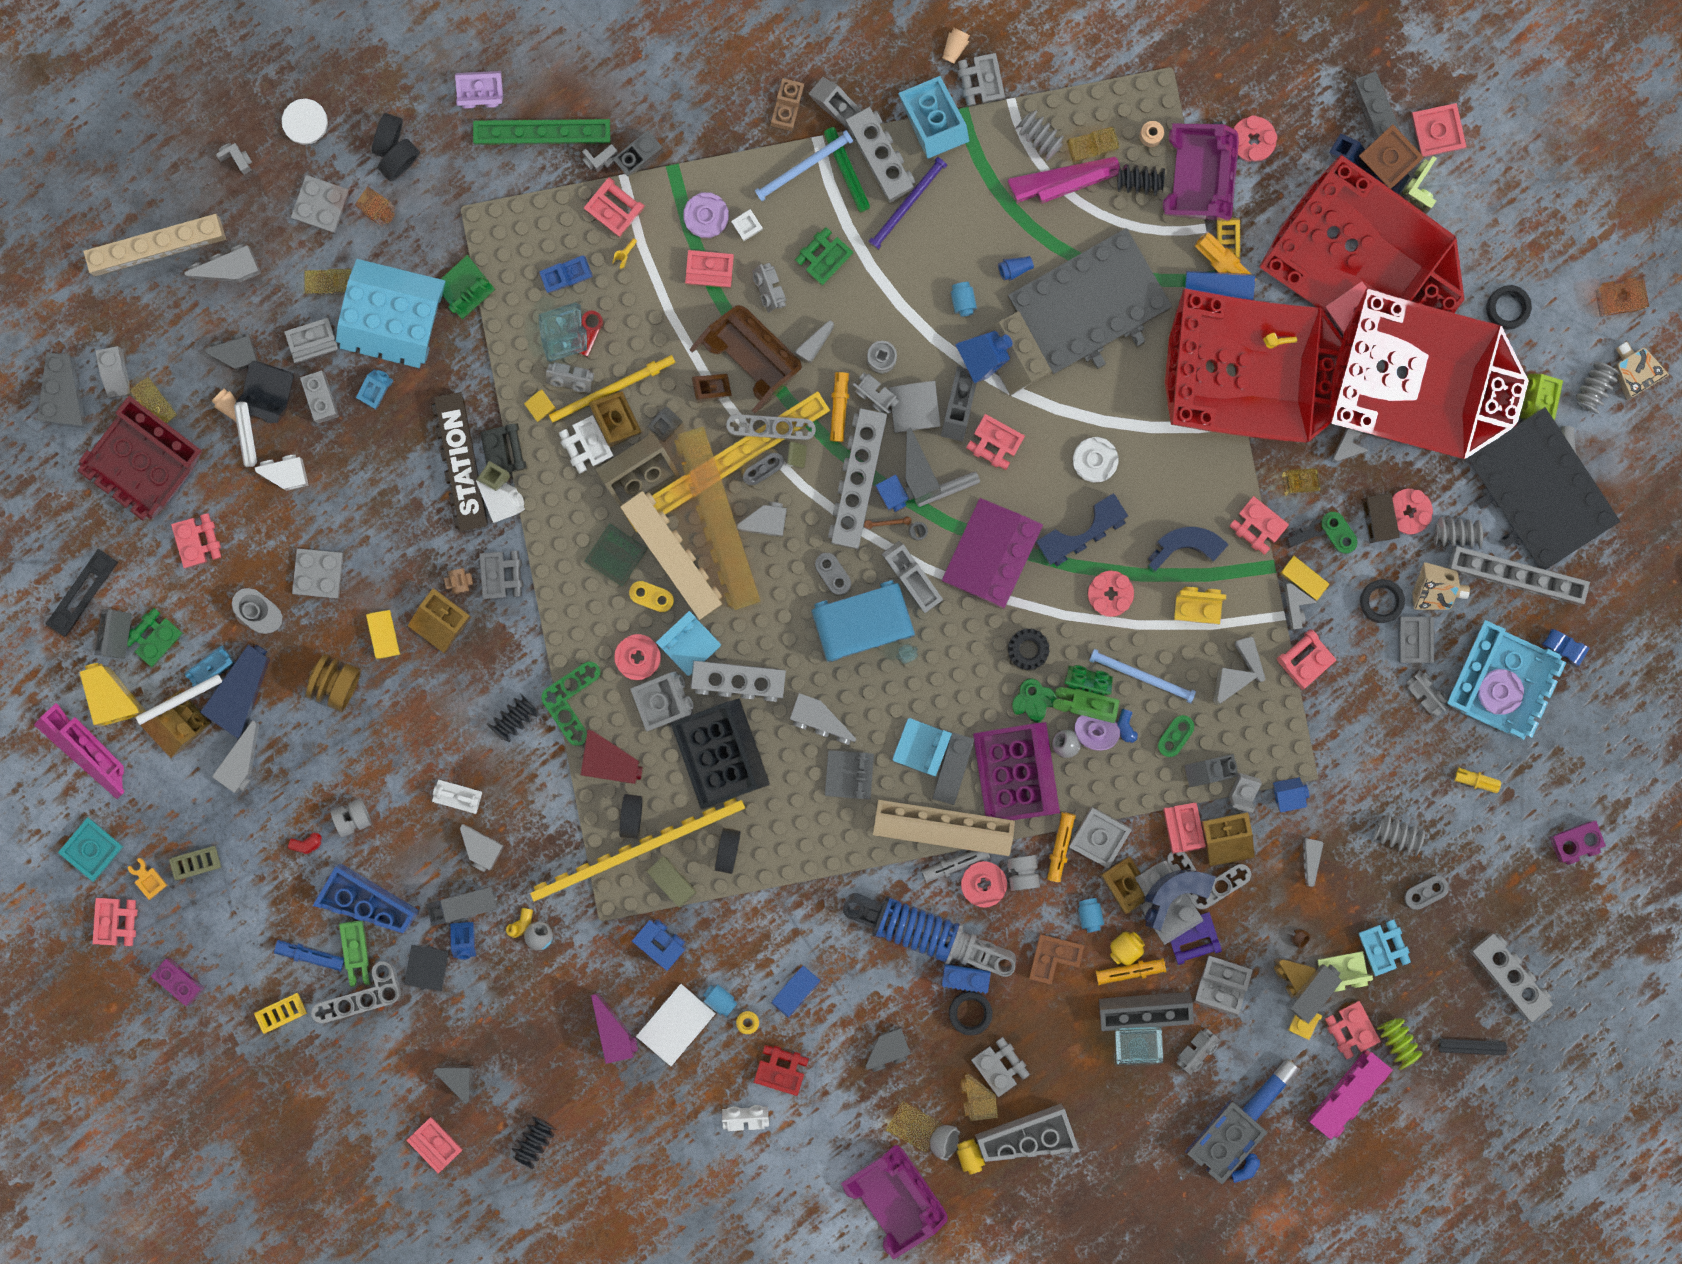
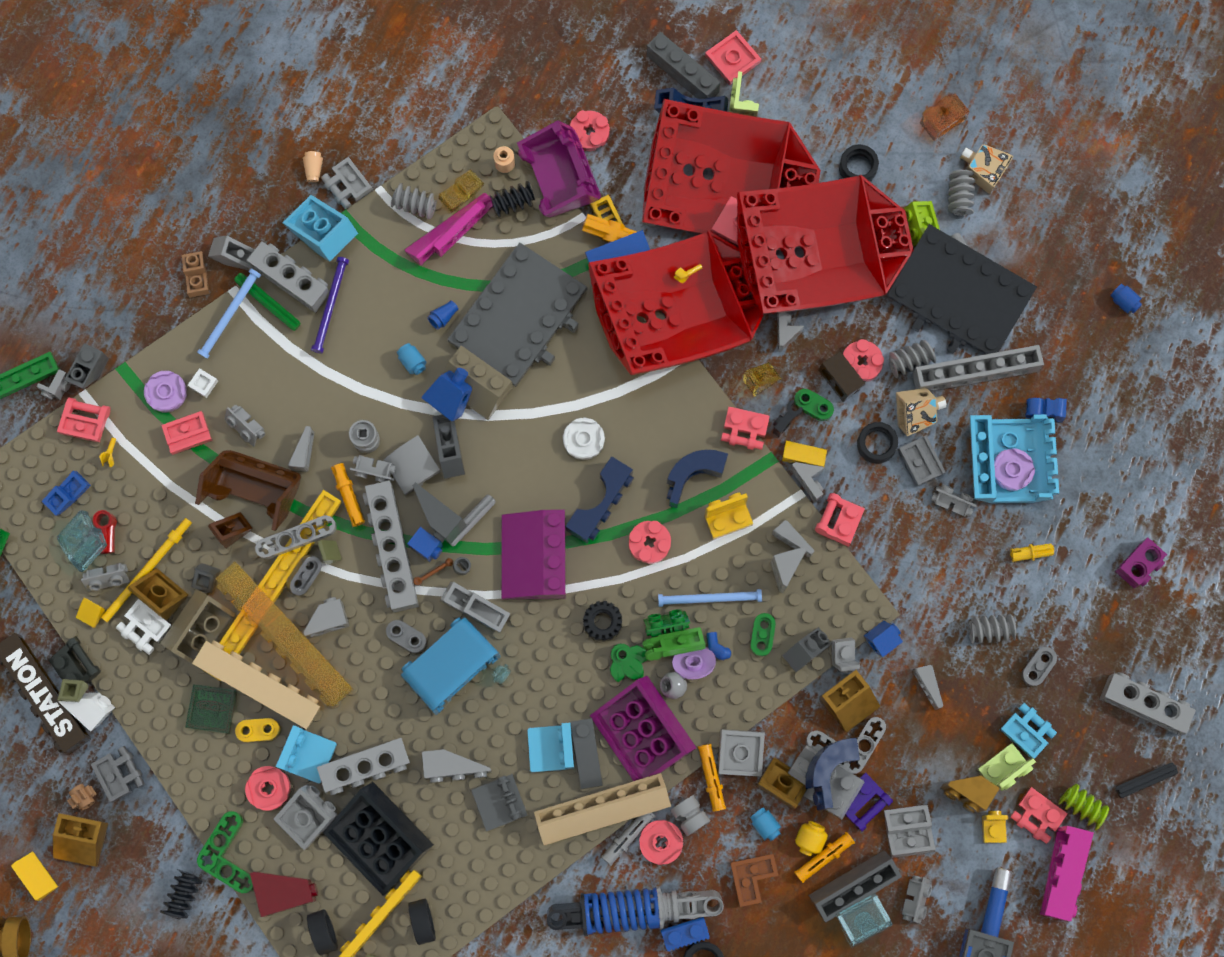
camera: 20 degrees left, 10 degrees down
green plate [794,227,854,286] -> none
coral plate [966,414,1025,470] -> none
coral plate [1163,802,1206,854] -> none
dark grey slope [1286,964,1343,1024] -> none
reddish brown hinge [1290,929,1311,949] -> none
dark orange plate [1359,124,1424,189] -> none

